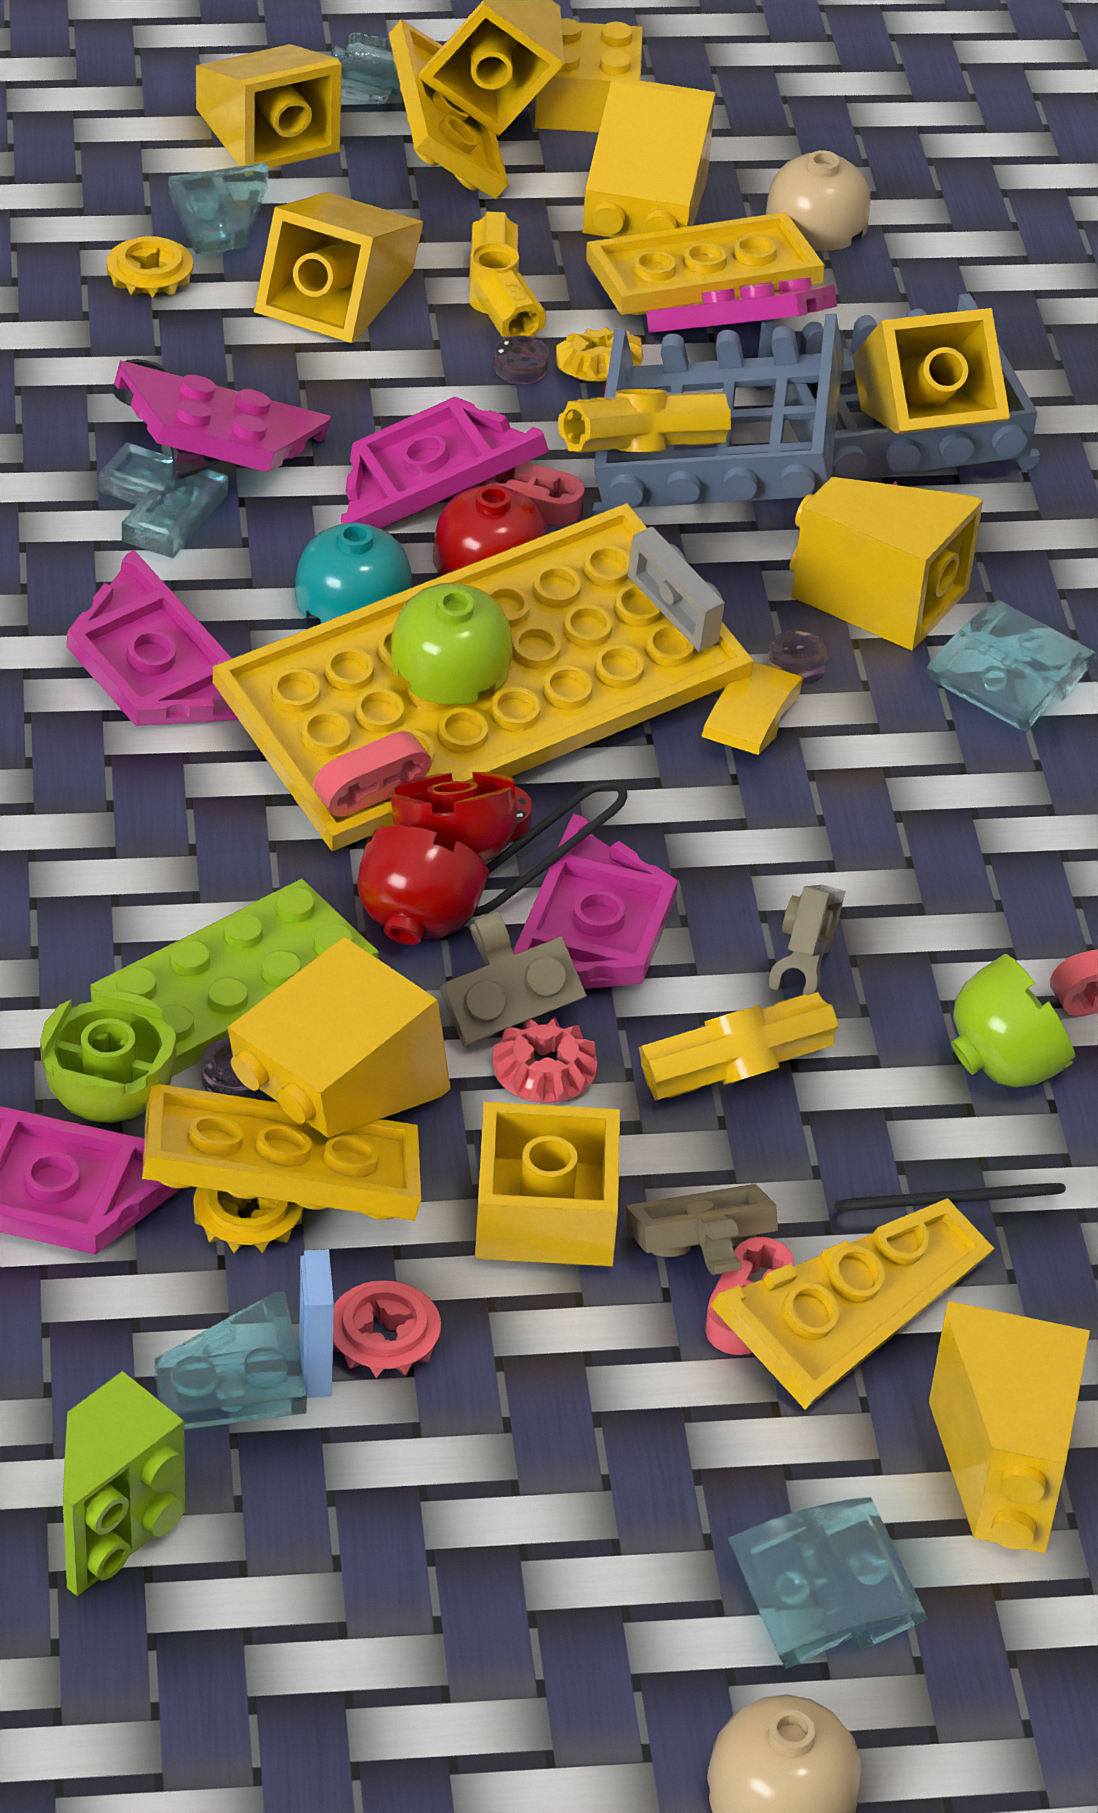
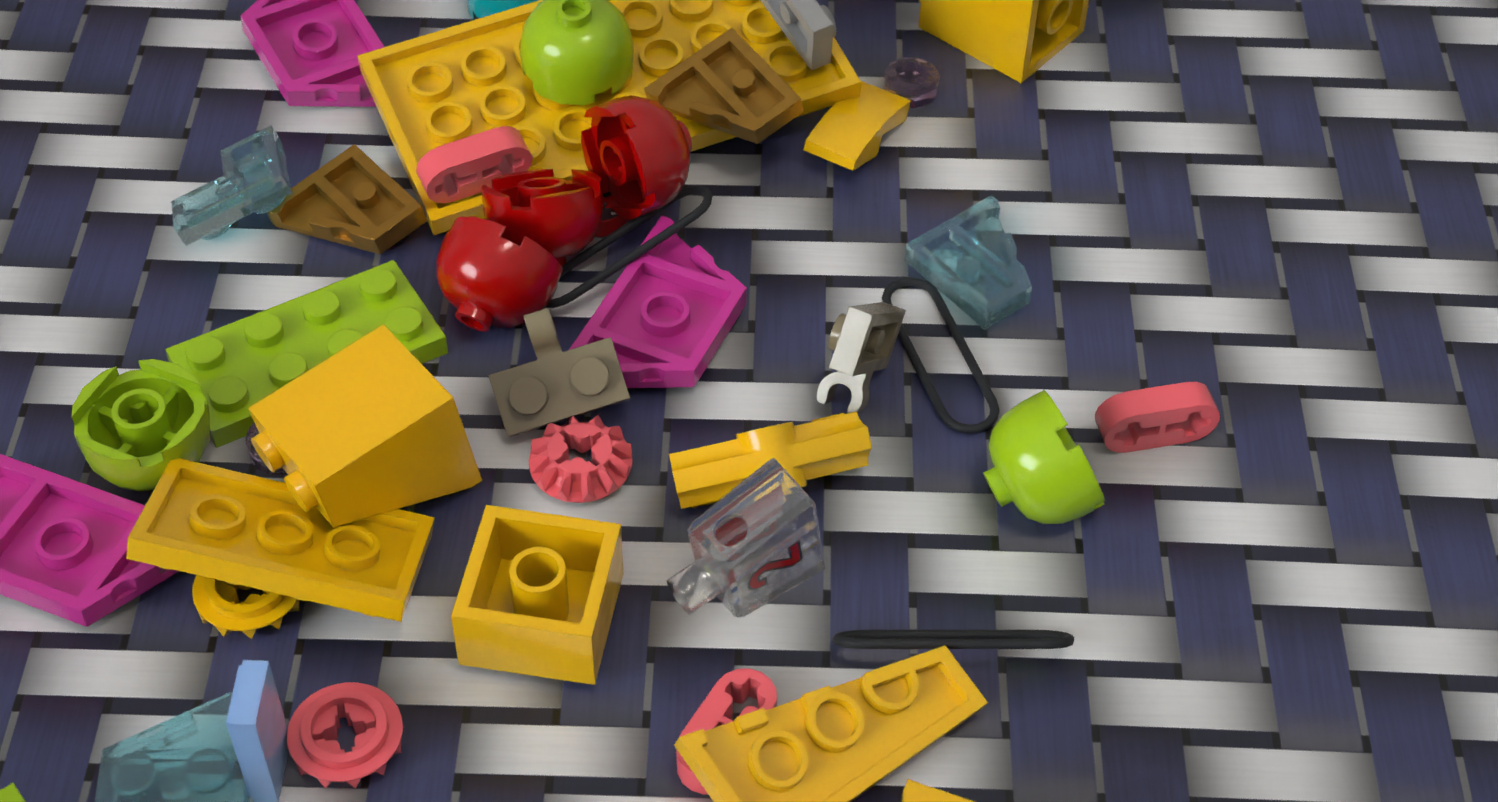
camera: 10 degrees right, 5 degrees up
dark tan plate [625,1184,778,1275] -> none
clear light blue slope [927,600,1096,733] -> none
none -> clear light blue plate [171,125,293,246]
none -> pearl gold wing [264,144,428,254]
none -> red cylinder [581,95,692,220]
none -> pearl gold wing [644,28,803,144]
none -> clear torso [667,457,825,617]
none -> black piece [882,277,1000,434]
none -> clear light blue wing [905,195,1032,330]

